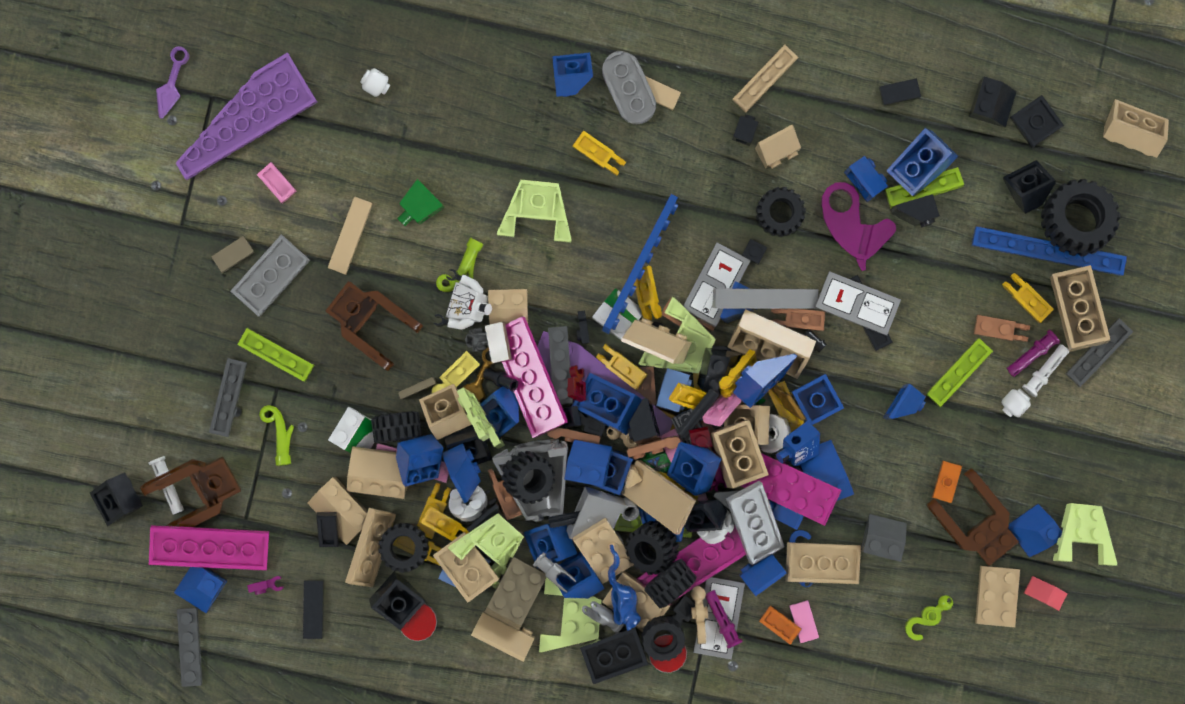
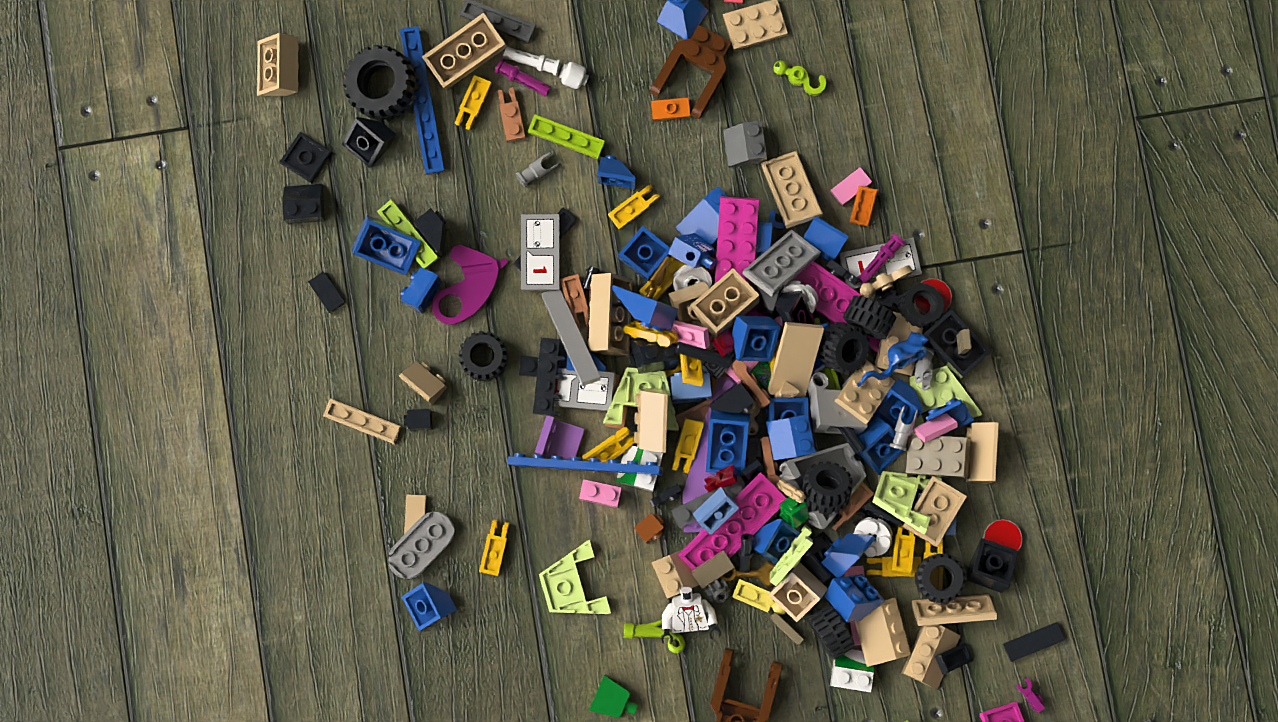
camera: 110 degrees left, 5 degrees down
none -> light grey piece [516,152,559,188]
none -> black hinge [533,338,566,416]
none -> medium lavender bracket [535,416,584,460]
none -> bright pink brick [579,479,622,508]
none -> yellow hinge [608,184,660,230]
none -> dark orange brick [634,513,664,543]
none -> medium blue brick [693,487,739,535]
none -> tan axle [776,479,806,503]
none -> green brick [779,497,809,529]
none -> black plate [827,259,859,286]
none -> bright pink tile [914,413,958,443]
none -> blue bracket [926,398,974,436]
none -> dark tan tile [956,329,972,354]

